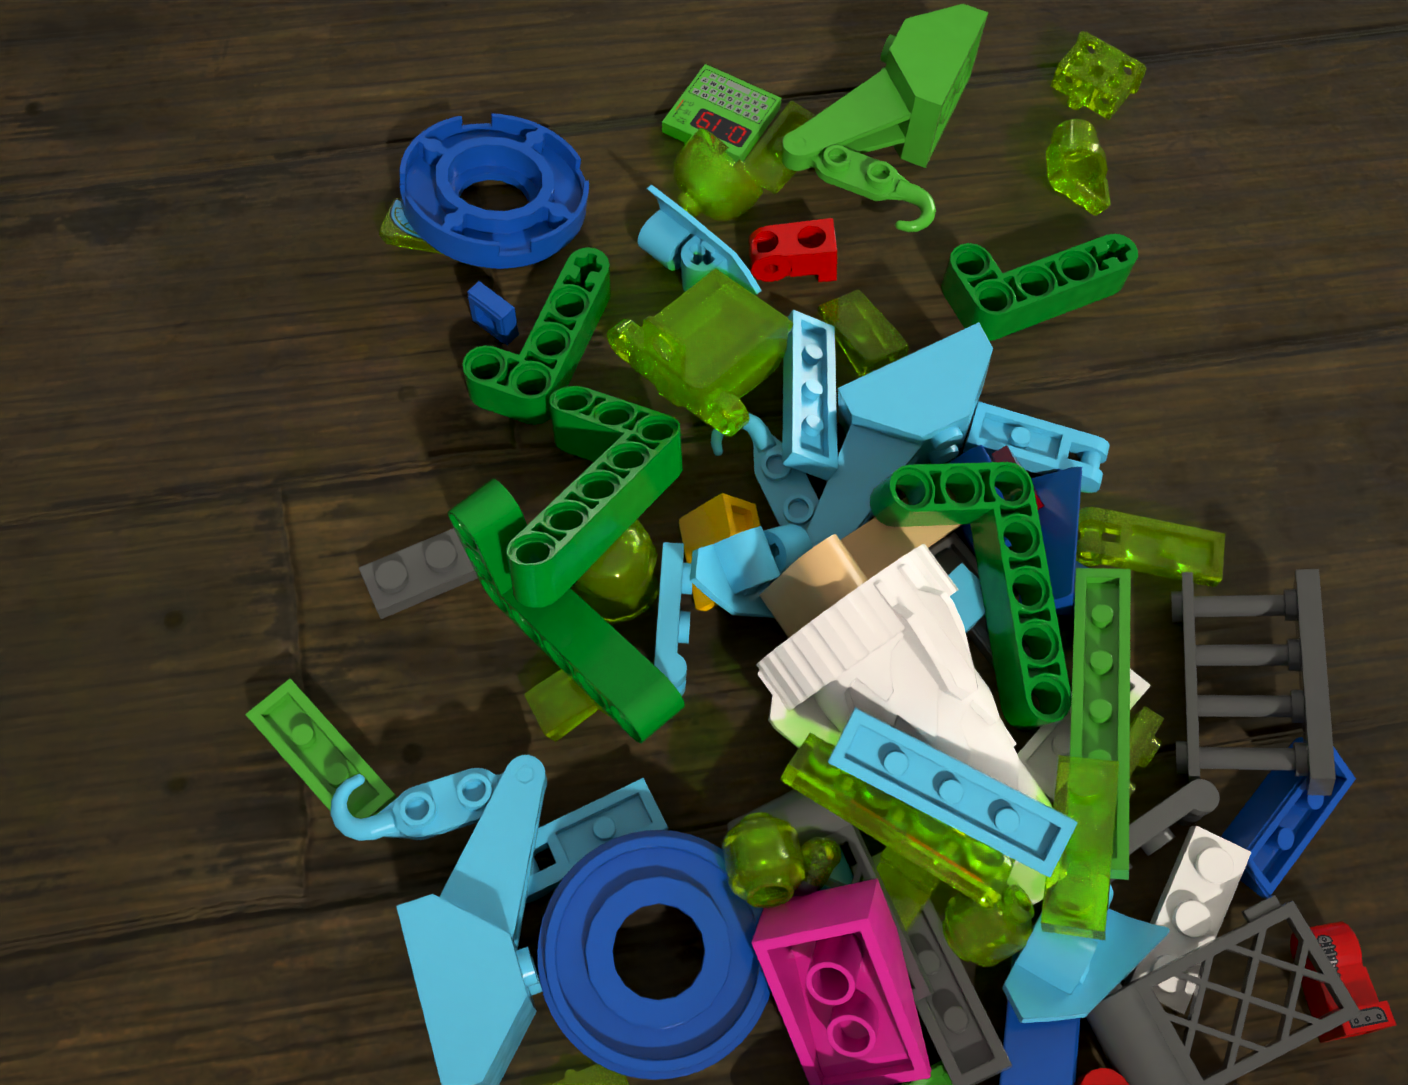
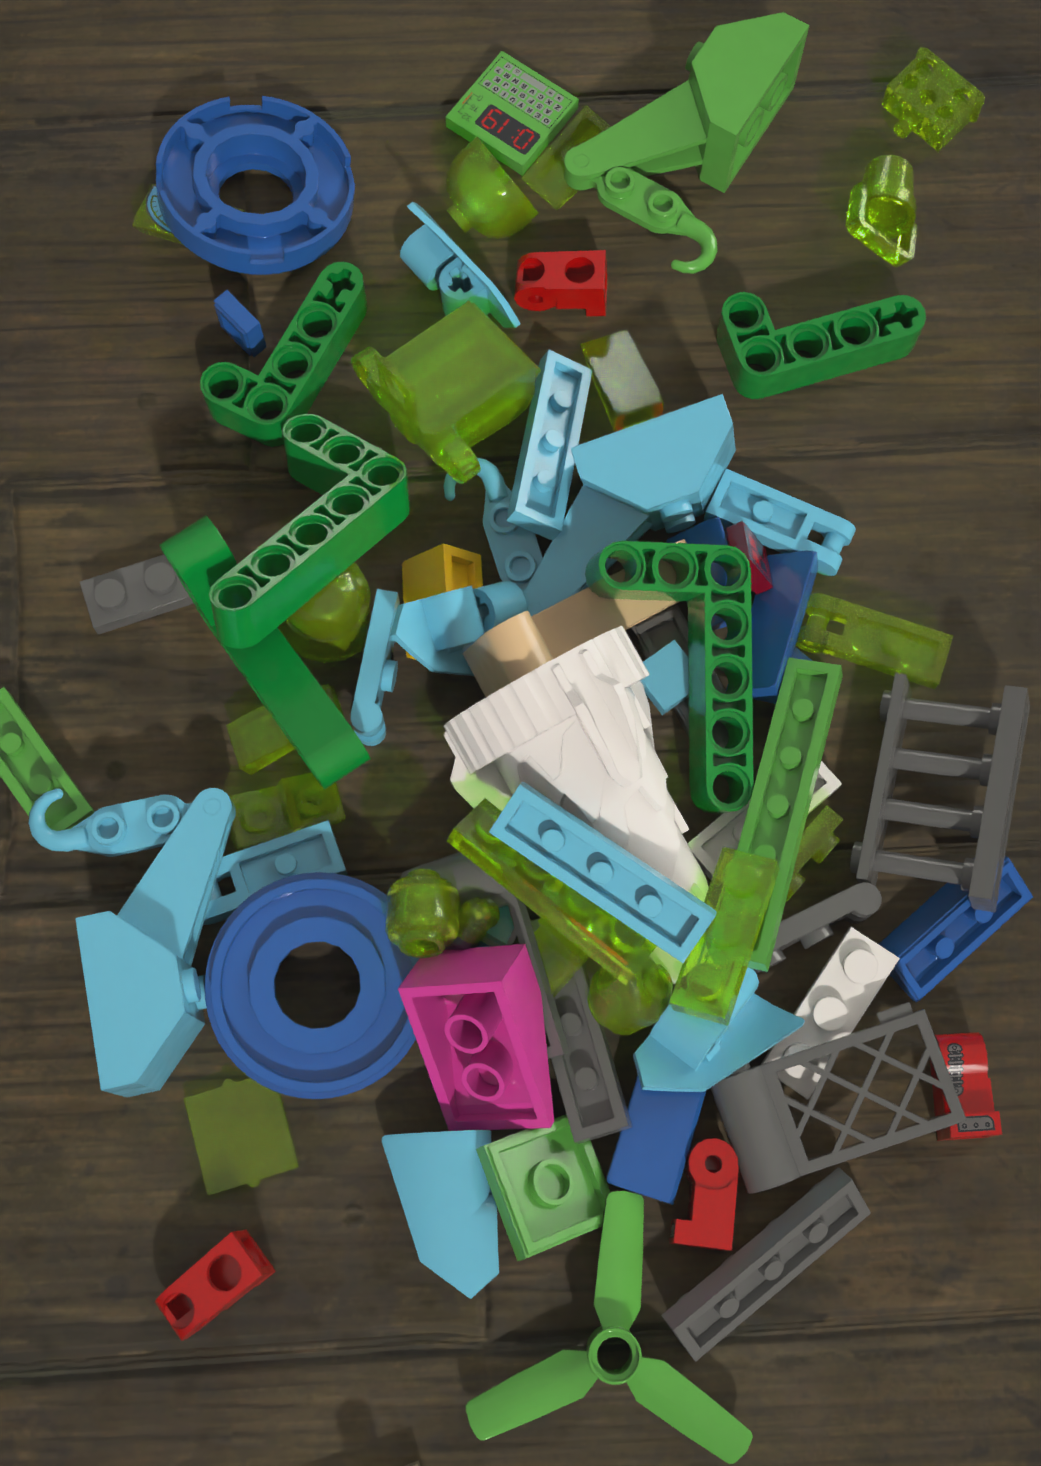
camera: 10 degrees right, 10 degrees up
none -> clear neon green slope [229,773,346,852]

